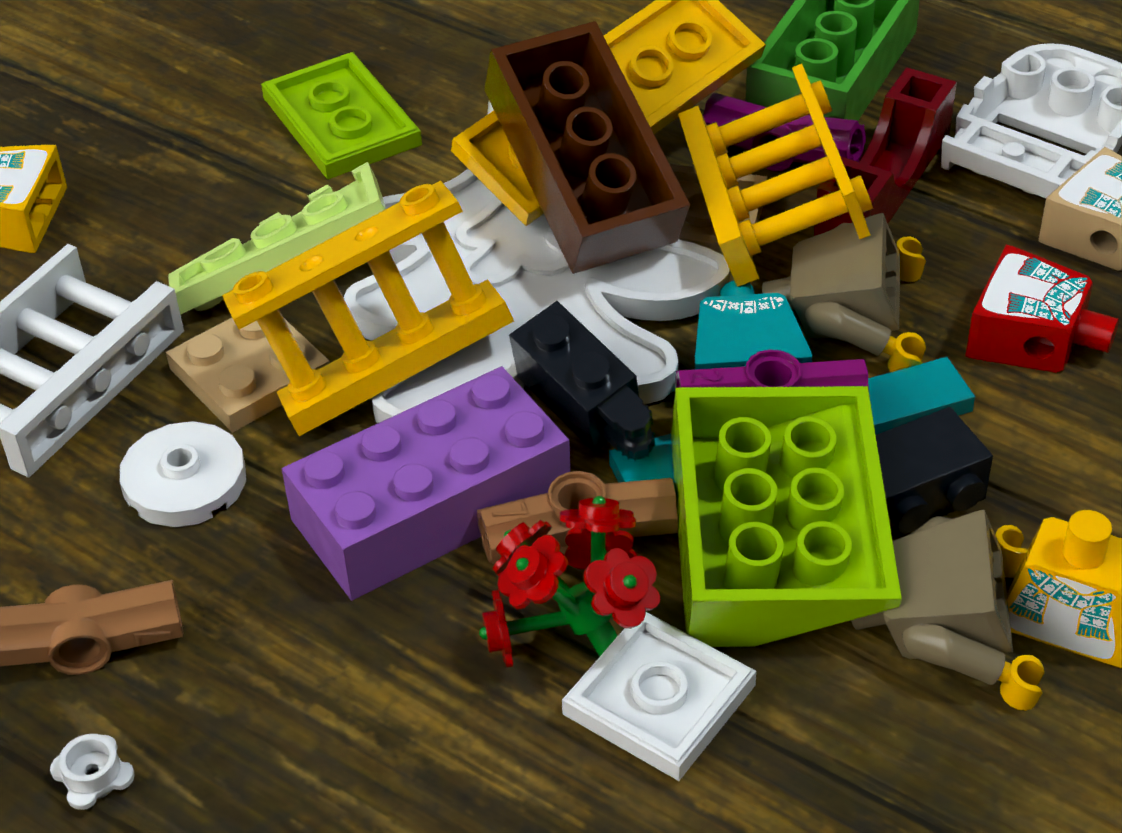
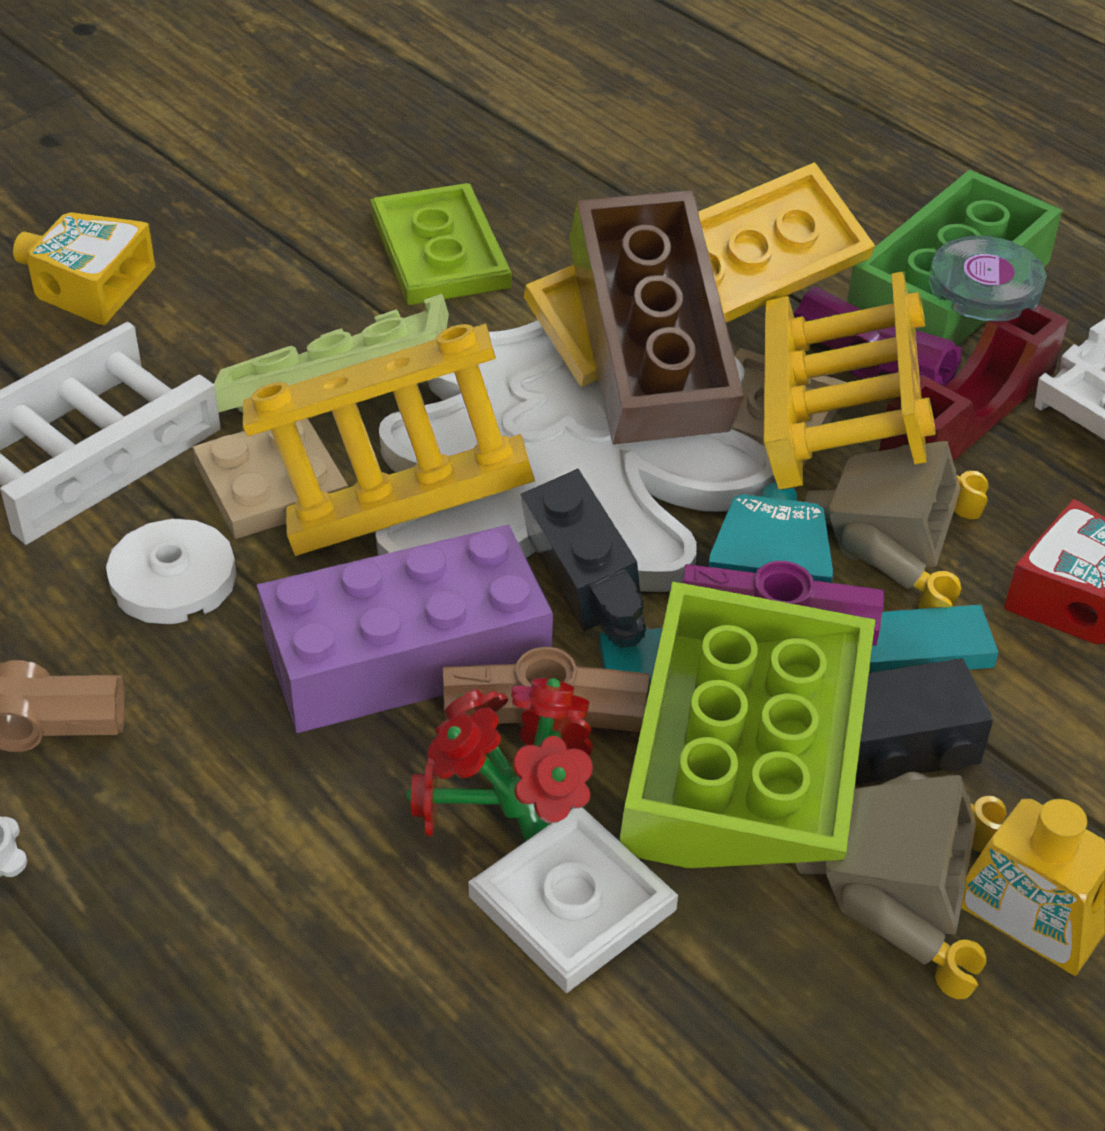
camera: 10 degrees right, 0 degrees up
none -> clear light blue tile [929,236,1047,321]

